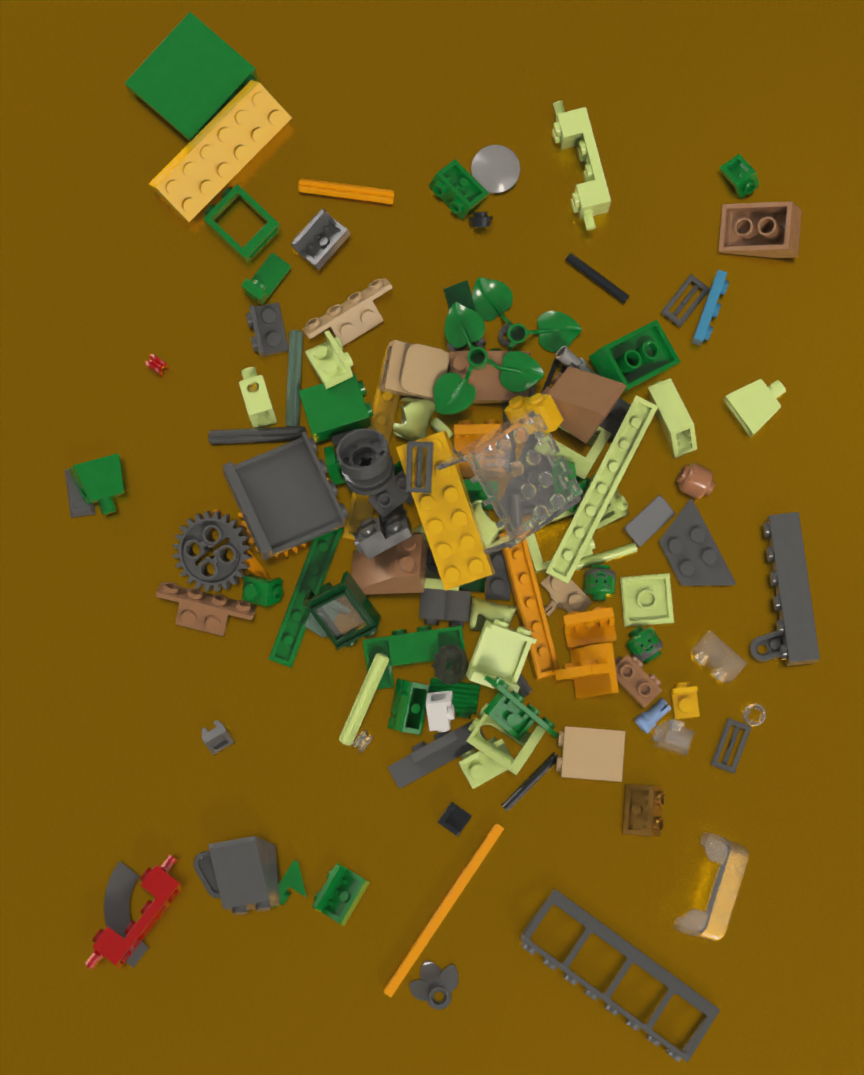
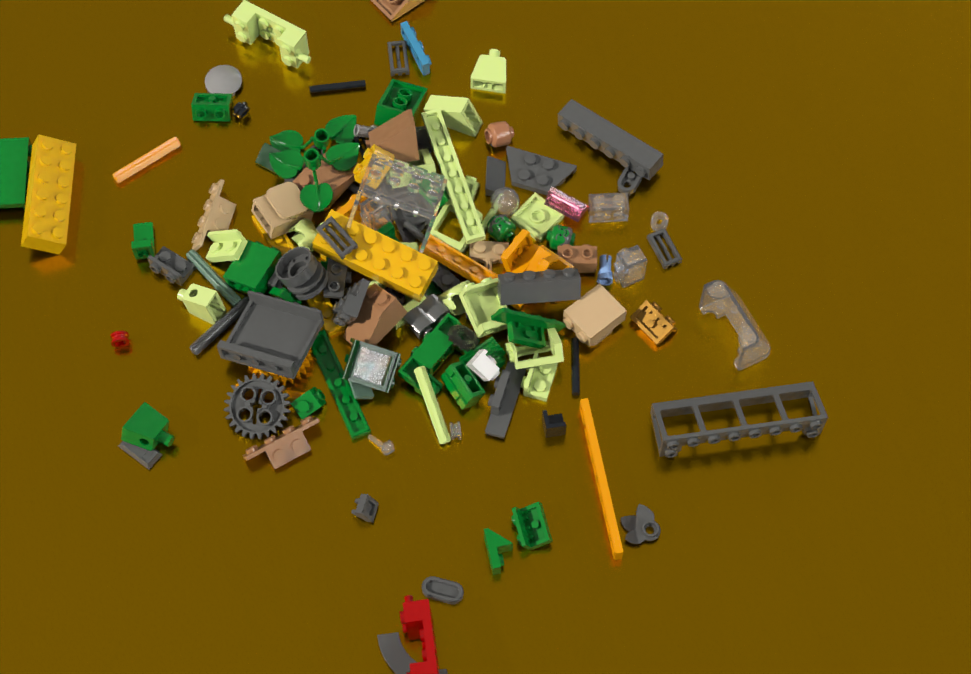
camera: 45 degrees left, 20 degrees down
green window [203,184,281,263] -> none
dark grey slope [209,836,280,915] -> none
dark grey bracket [291,209,351,270] -> none
yellow bracket [670,682,700,720] -> none
none -> clear hand [368,434,395,455]
none -> clear hair [490,187,520,216]
none -> dark grey brick [498,268,581,305]
none -> clear pink panel [544,187,588,222]

